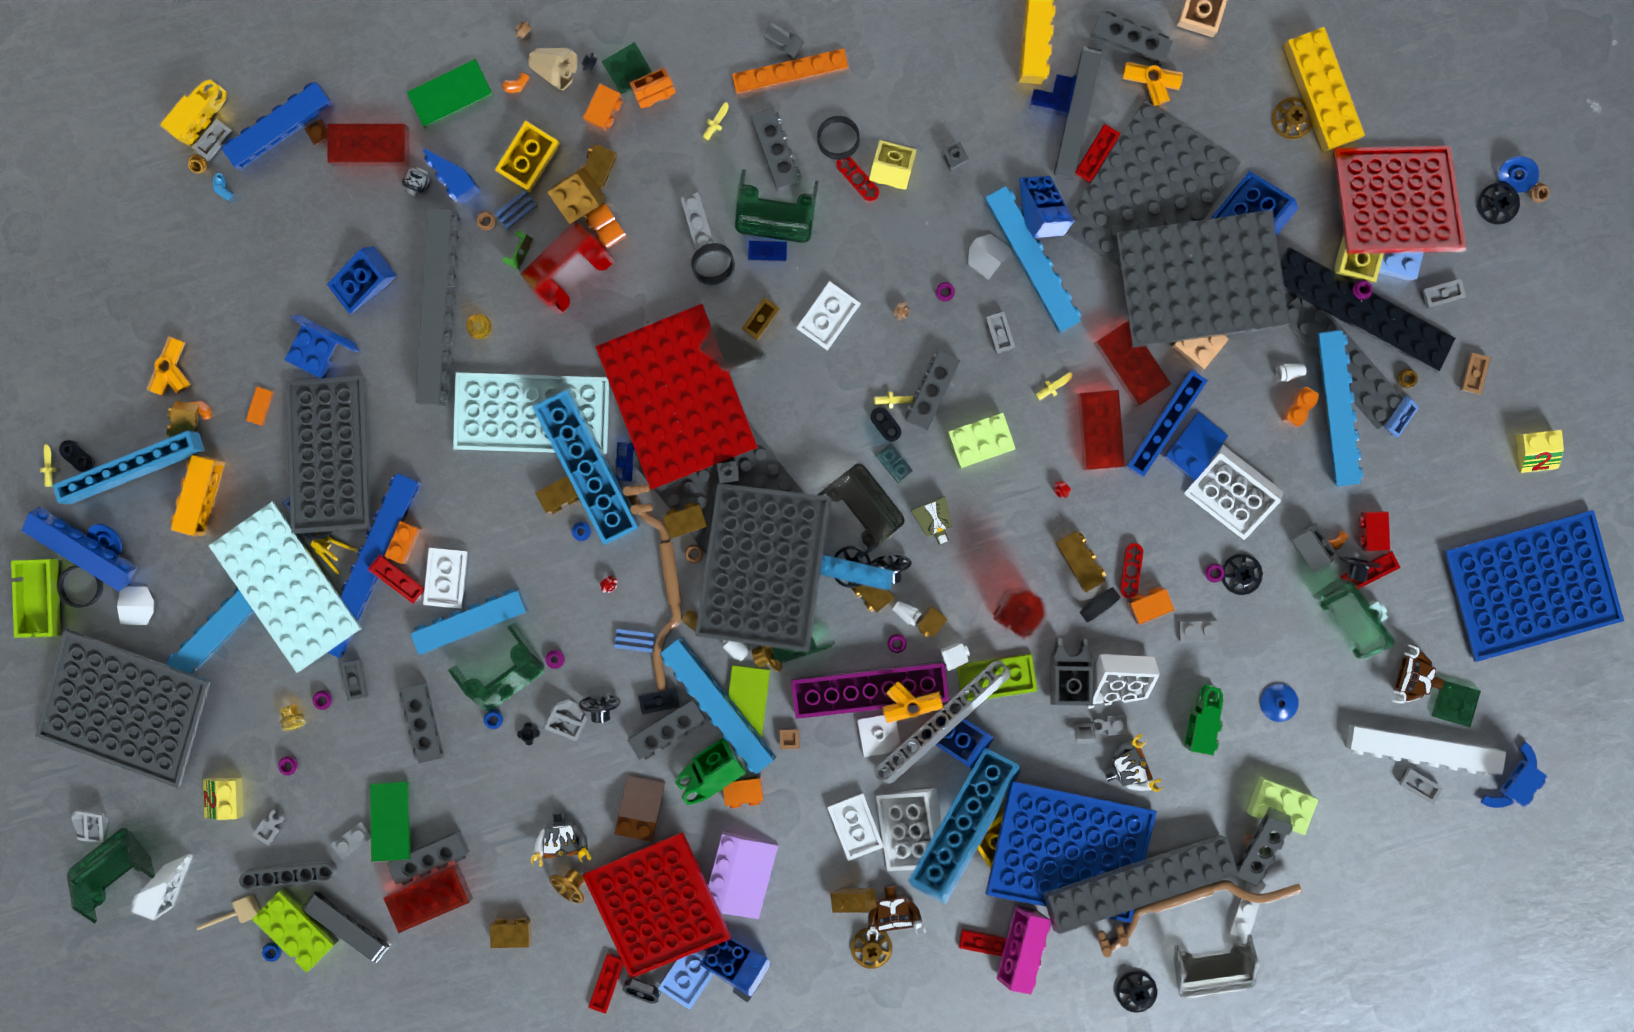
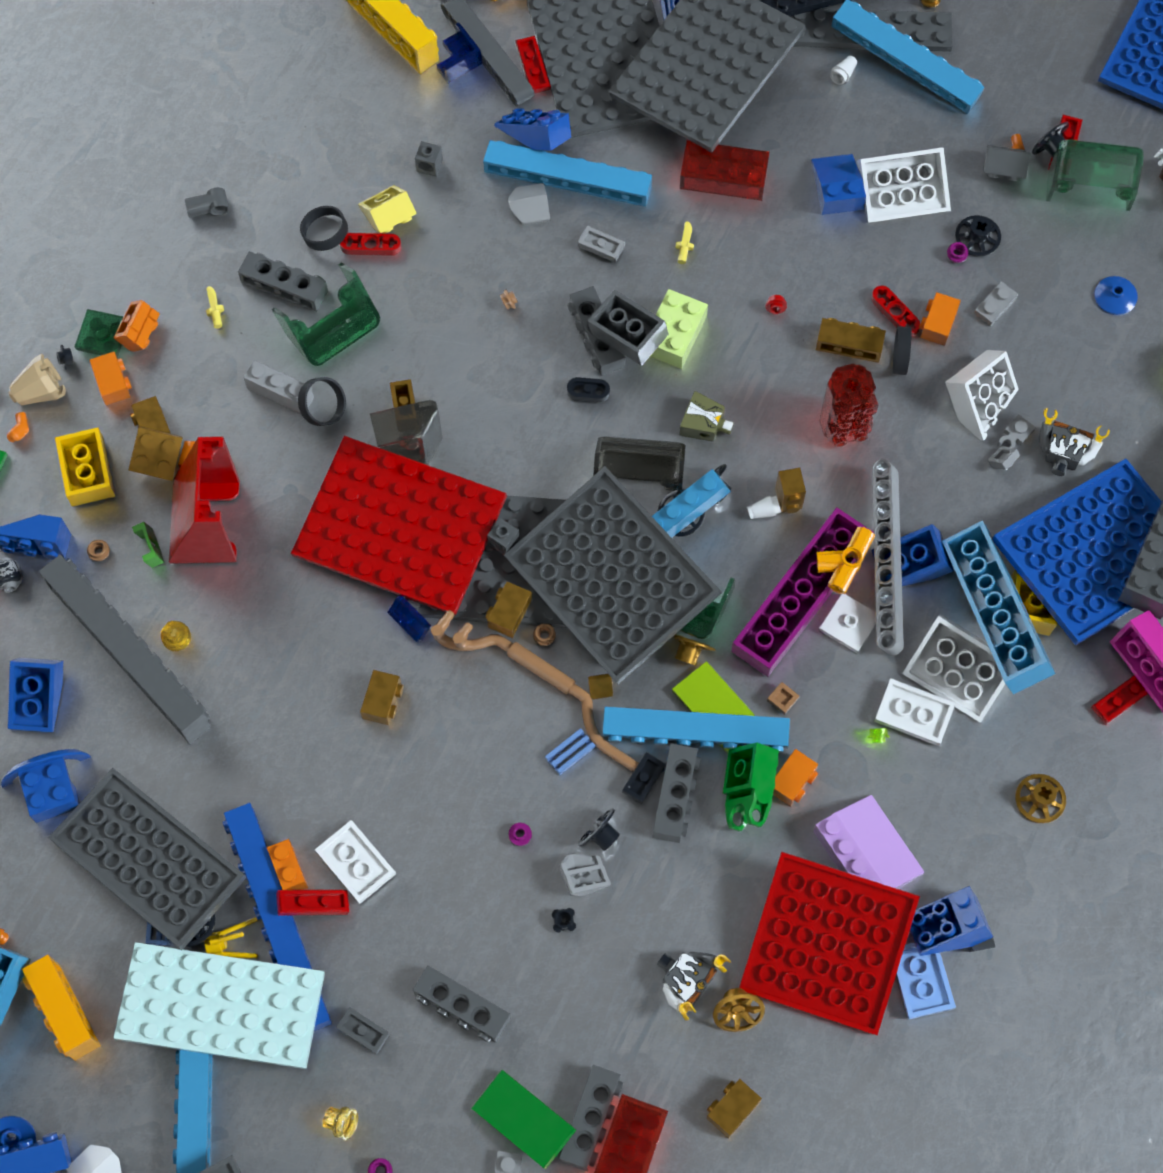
camera: 45 degrees left, 20 degrees down
orange piece [246,387,274,426] -> none
magenta plate [313,691,332,710] -> none
dark azure brick [410,588,528,655] -> none
clear green windscreen [448,623,545,711] -> none
light aqua plate [453,373,610,455] -> none
blue plate [484,710,503,729] -> none
medium blue tile [495,190,537,230] -> none
dark azure brick [532,388,640,545] -> none
blue plate [572,522,591,541] -> none
red tile [588,952,623,1014] -> none
red plate [599,576,618,593] -> none
reddish brown slope [614,775,666,842] -> none
black plate [622,978,661,1004] -> none
white brick [722,640,750,661] -> none
orange plate [732,48,849,94] -> none
clear blue plate [748,241,787,262] -> none
white plate [796,281,861,351] -> none
pearl gold brick [830,888,877,913] -> none
pearl gold brick [852,582,894,613] -> none
torso [867,885,926,941] -> none
light yellow piece [874,392,915,409] -> none
clear light blue hips [875,444,913,483] -> none
magenta plate [887,634,907,653] -> none
magenta plate [936,282,955,302] -> none
white slope [939,642,970,671] -> none
lime tile [956,653,1037,701] -> none
dark grey brick [1050,638,1093,706] -> none
clear red brick [1077,390,1125,470] -> none
blue brick [1124,370,1208,477] -> none
light nougat brick [1171,335,1229,371] -> none
green brick [1184,684,1223,756] -> none
orange brick [1282,387,1319,427] -> none
red brick [1358,511,1390,551] -> none
medium blue tile [1384,396,1419,438] -> none
none -> dark grey brick [587,290,669,366]
none -> clear neon green plate [867,728,890,743]

